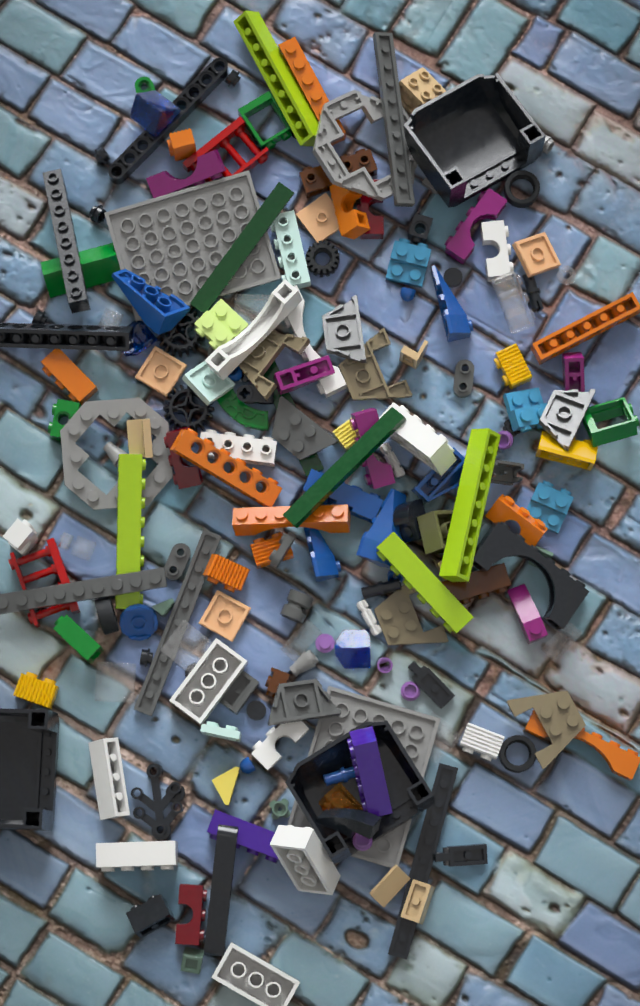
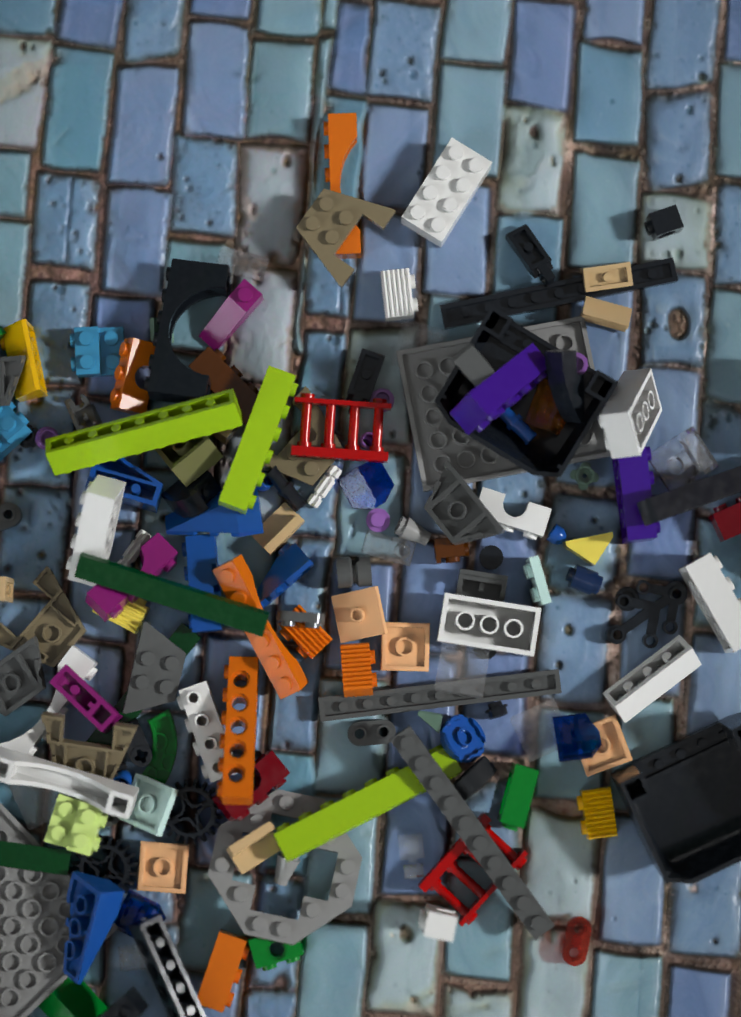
camera: 120 degrees left, 5 degrees up
black tyre [499,735,536,773] -> none
none -> tan panel [252,503,305,556]
none -> red fence [291,393,392,463]
none -> light nougat plate [331,586,388,643]
none -> white brick [401,138,492,248]
none -> dark grey slope [451,343,495,387]
none -> clear blue slope [553,713,602,762]
none -> dark blue brick [565,564,603,595]
none -> light nougat plate [570,714,633,777]
none -> black brick [644,205,684,241]
none -> clear slope [649,426,719,491]

